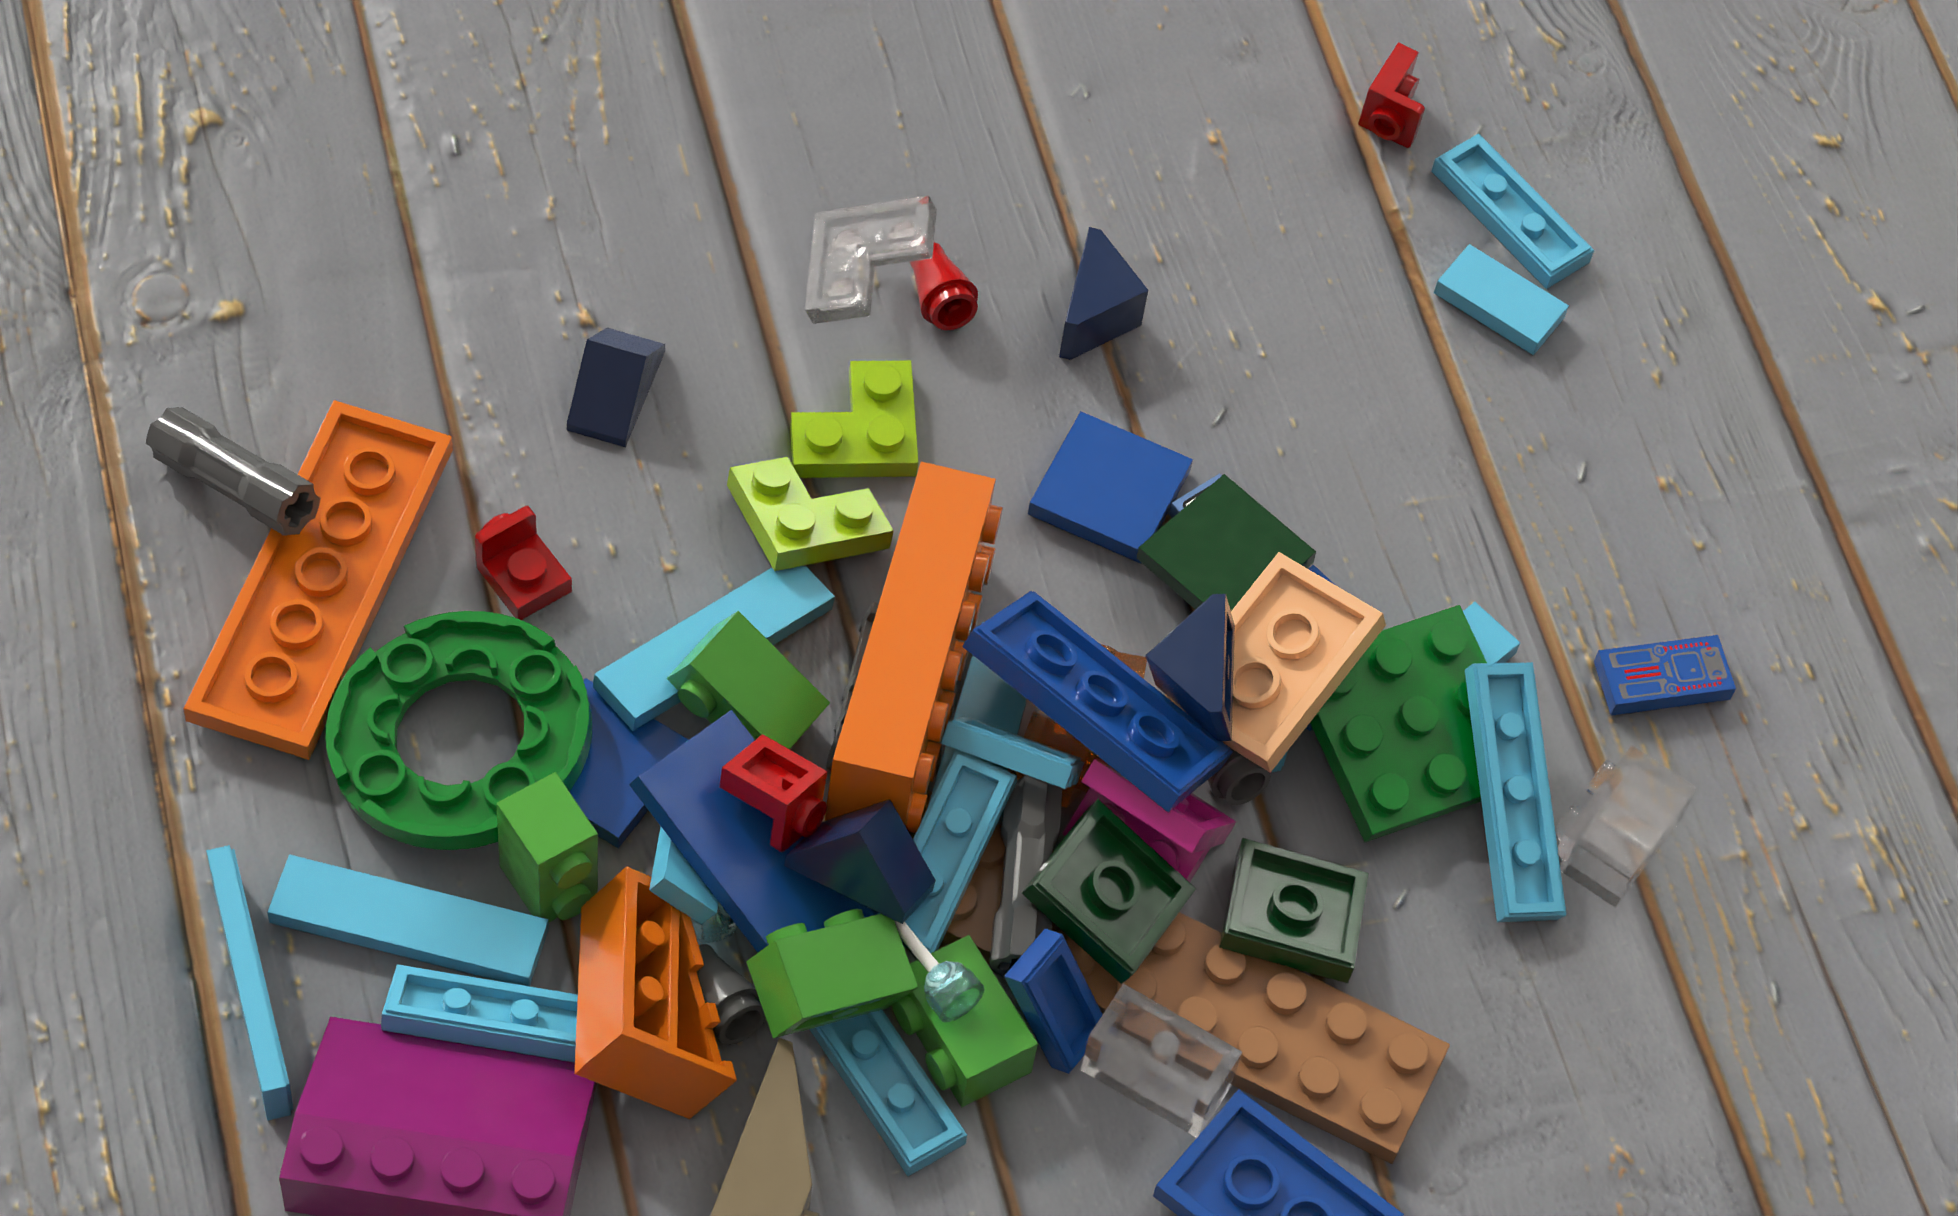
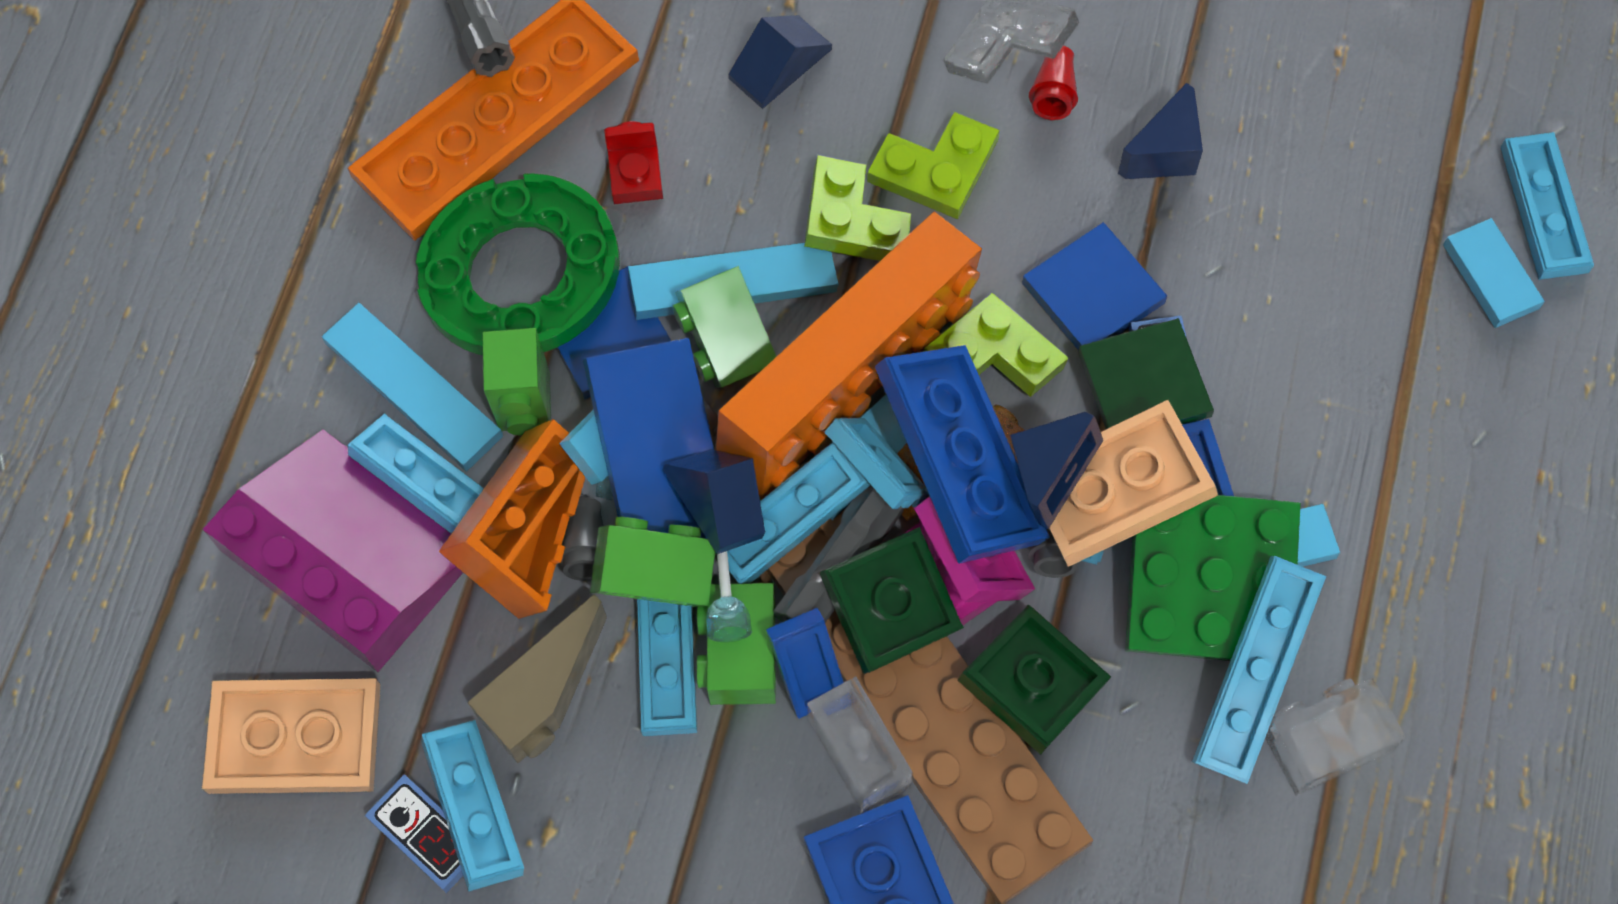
camera: 40 degrees right, 10 degrees up
medium azure tile [206,845,294,1121] -> none
red bracket [719,734,827,852] -> none
red bracket [1358,42,1425,148] -> none
blue tile [1594,635,1736,716] -> none
none -> lime plate [923,293,1069,397]

